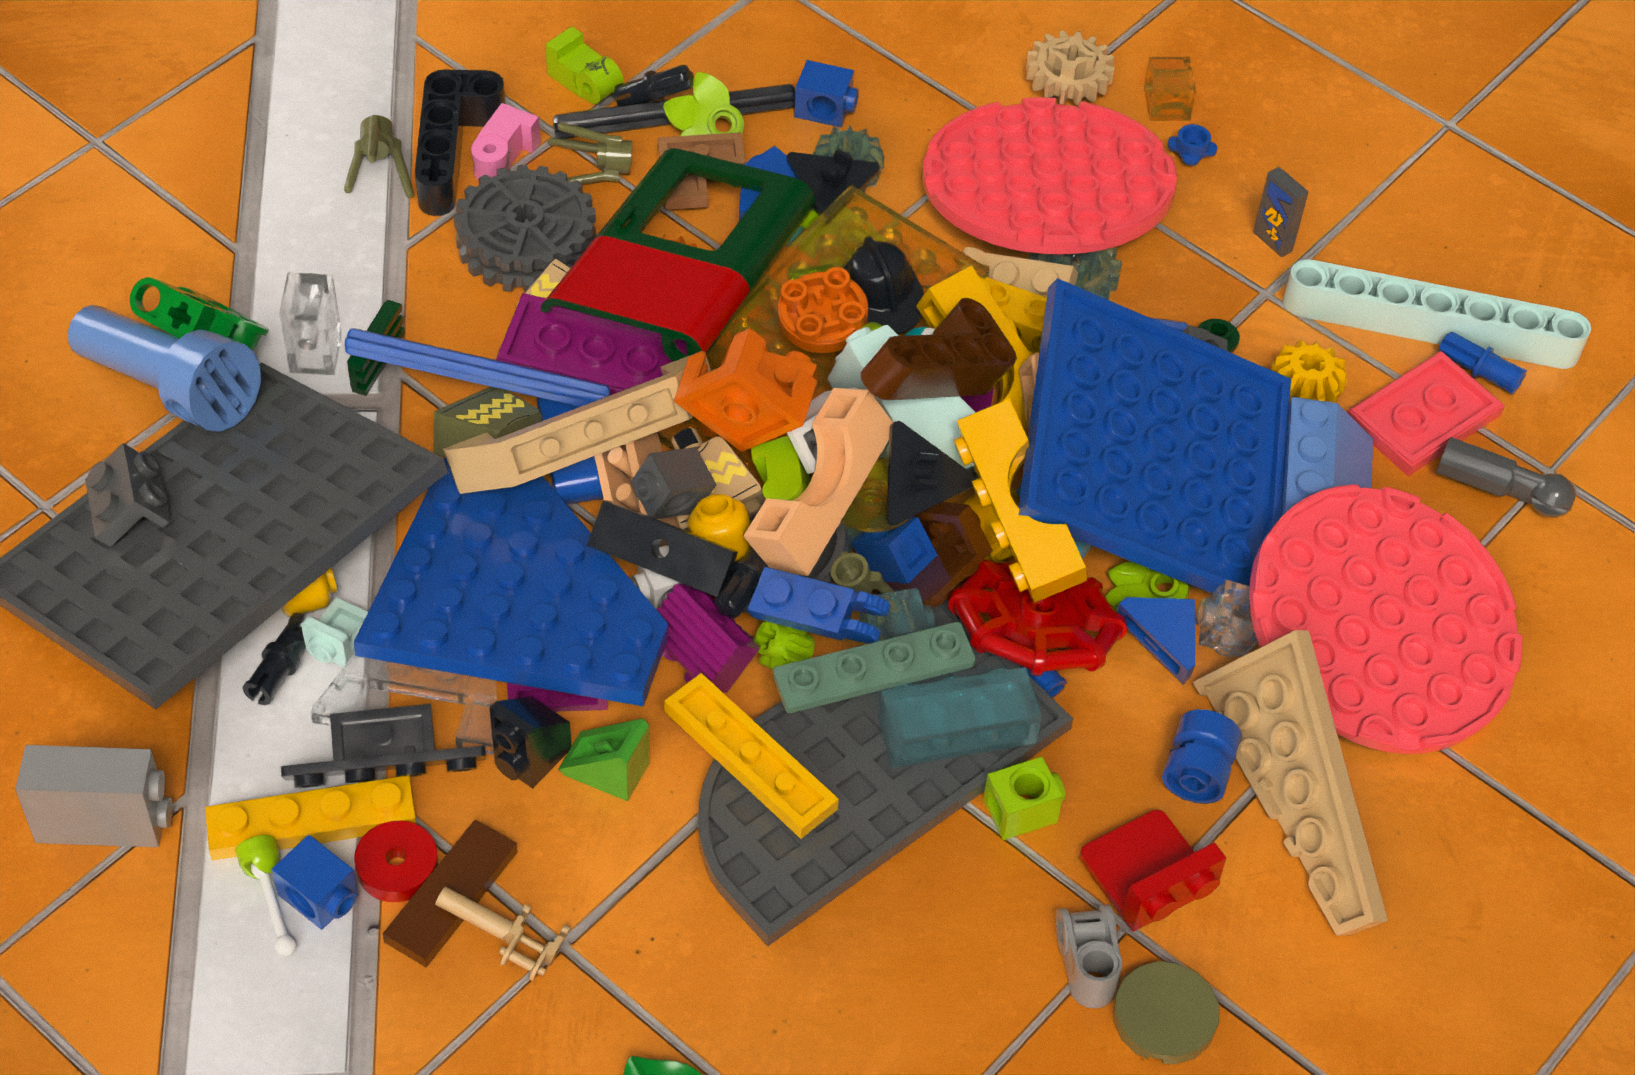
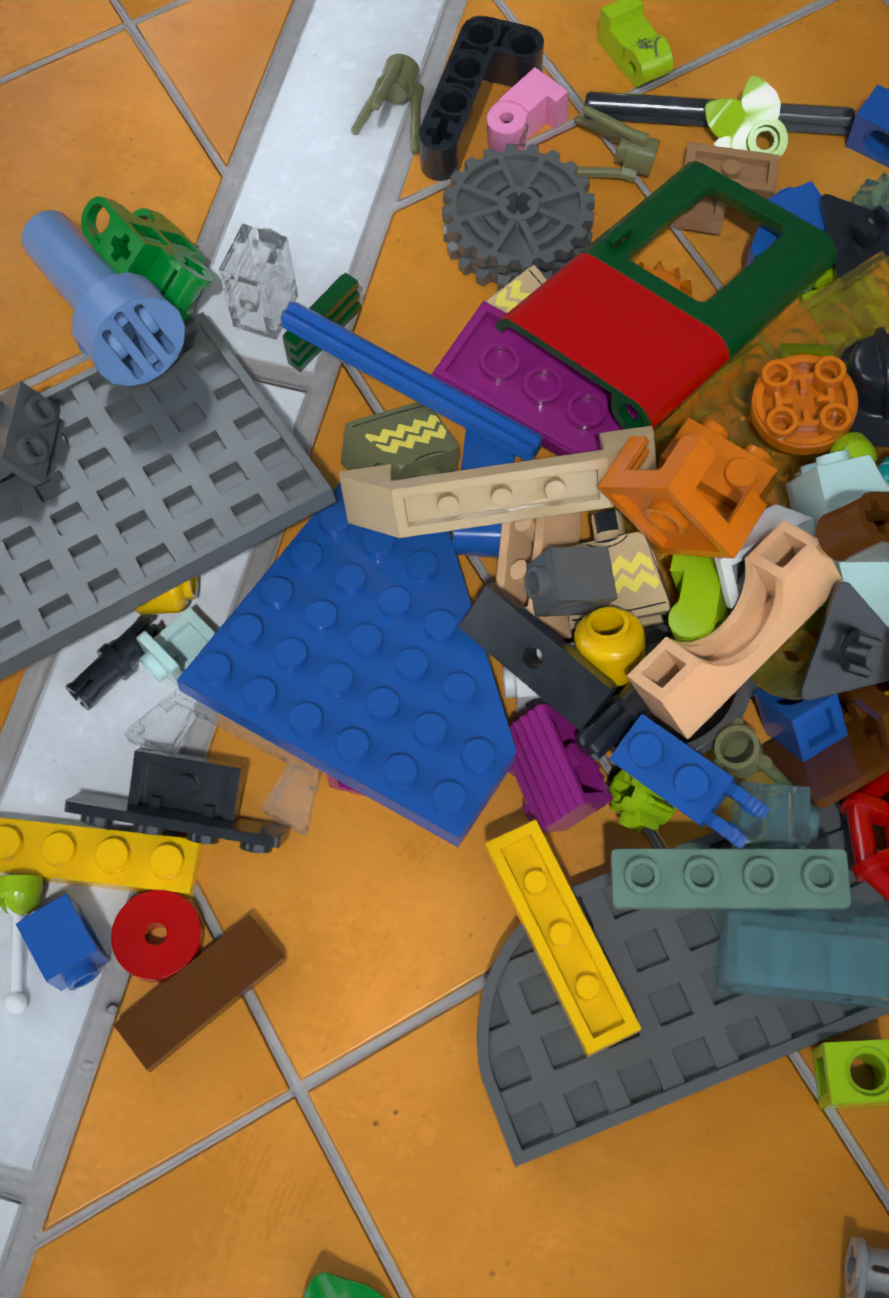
camera: 25 degrees right, 15 degrees up
tan piece [435,886,571,981] -> none
black slope [489,696,571,789] -> none
bright green slope [558,718,650,801] -> none
black axle [614,65,694,106] -> none

